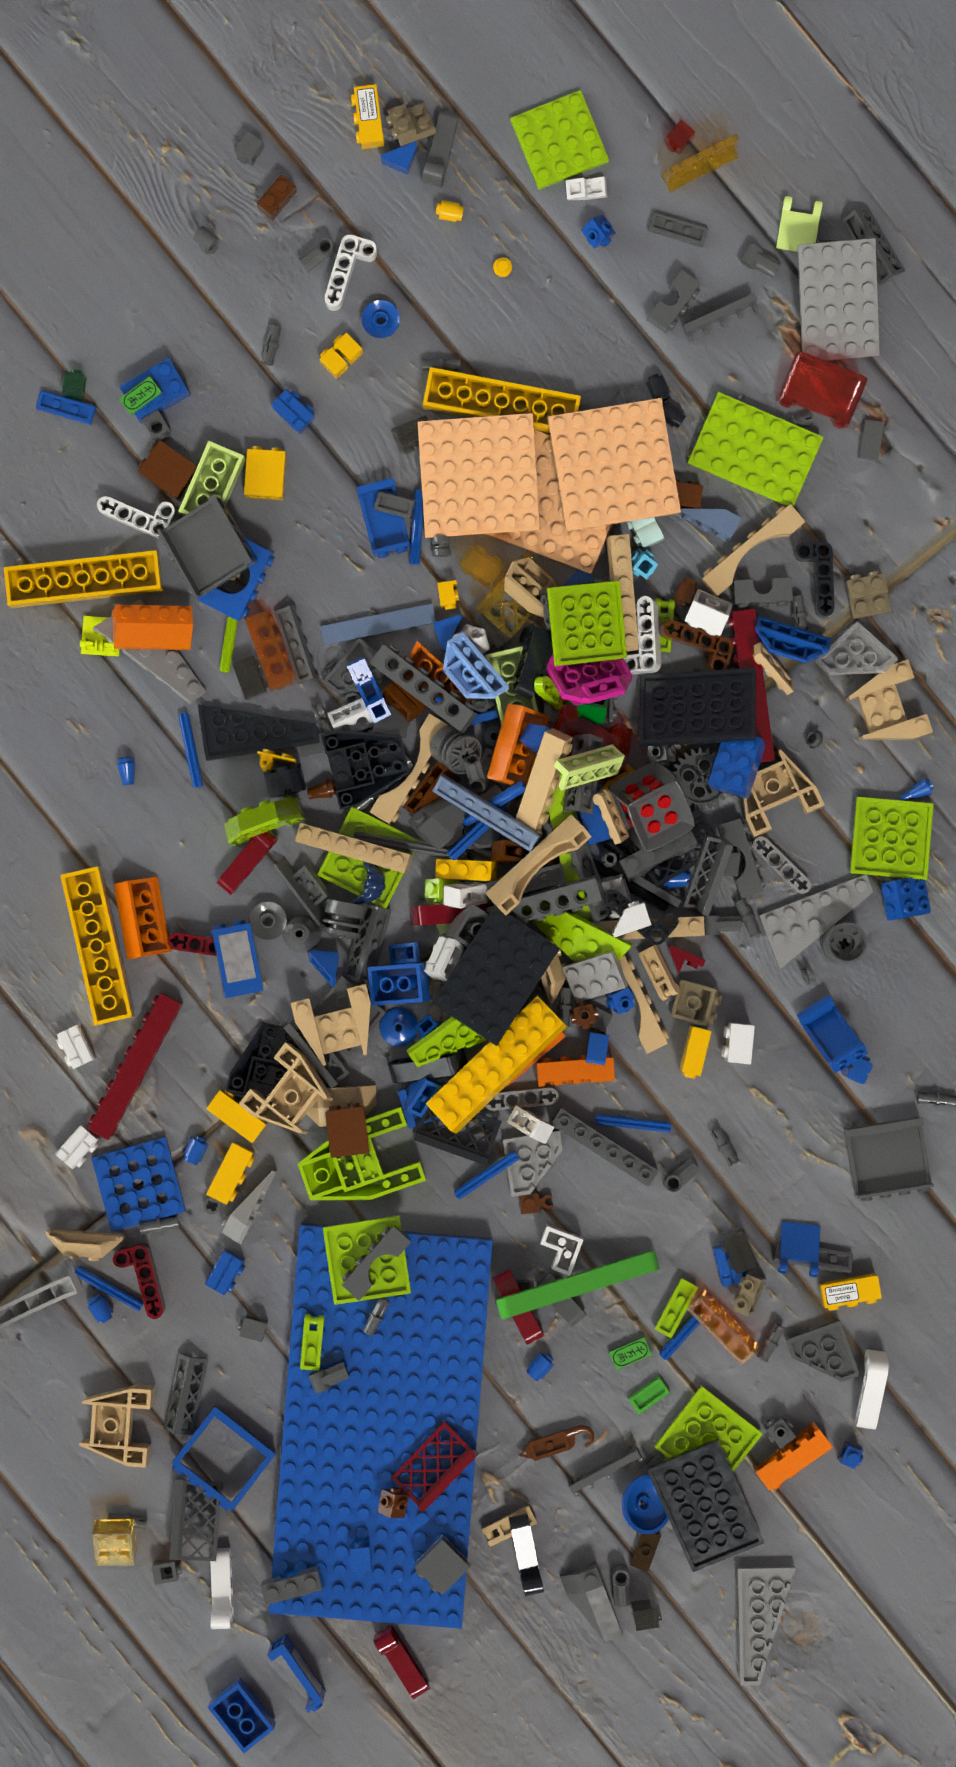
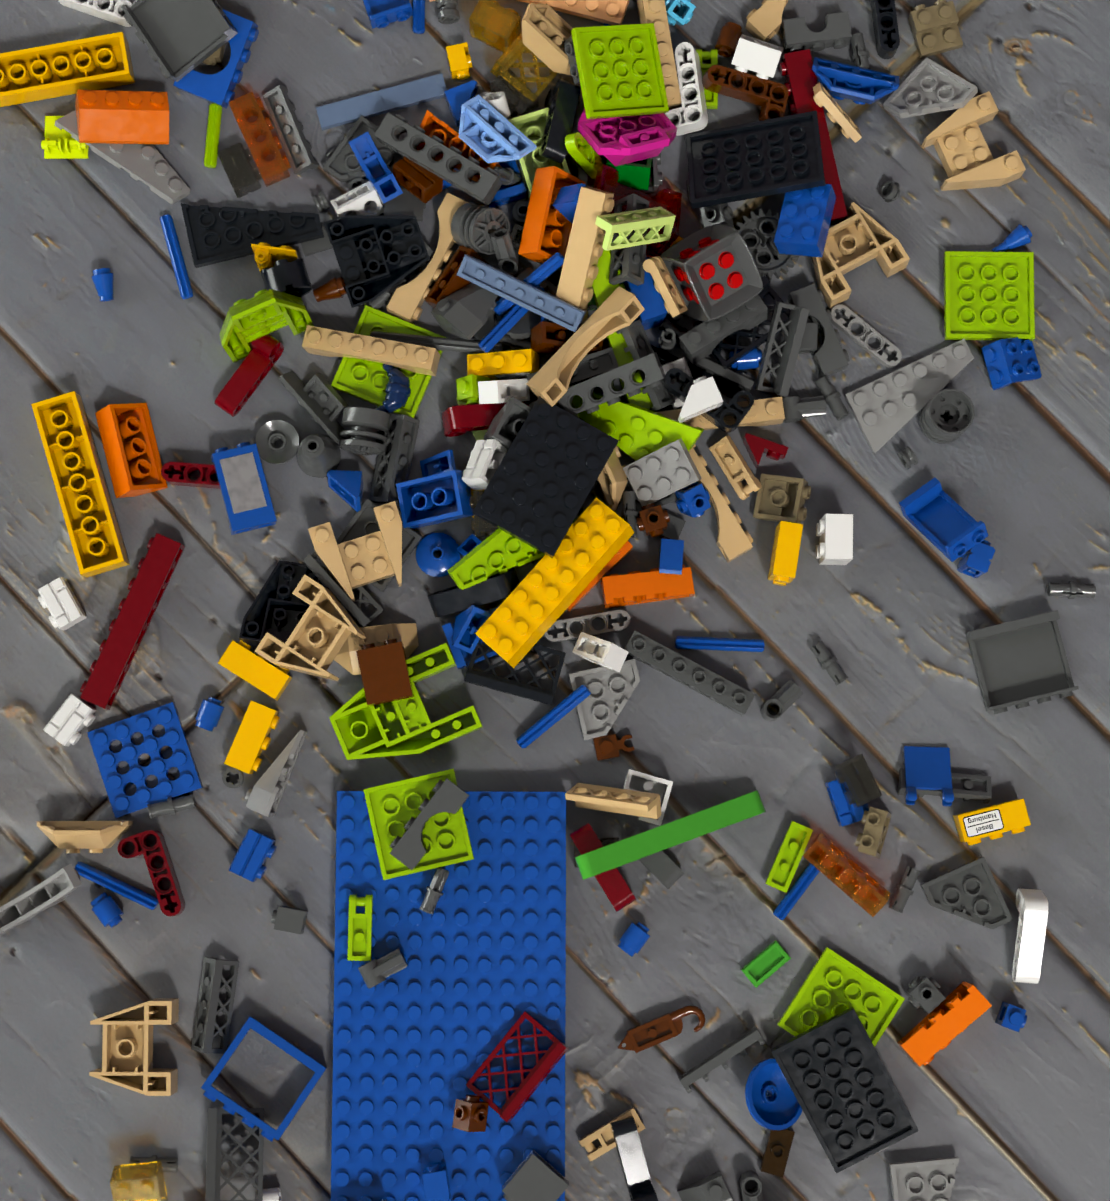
camera: 10 degrees left, 5 degrees down
bright green tile [609,1336,652,1370] -> none
none -> tan fence [565,783,661,819]

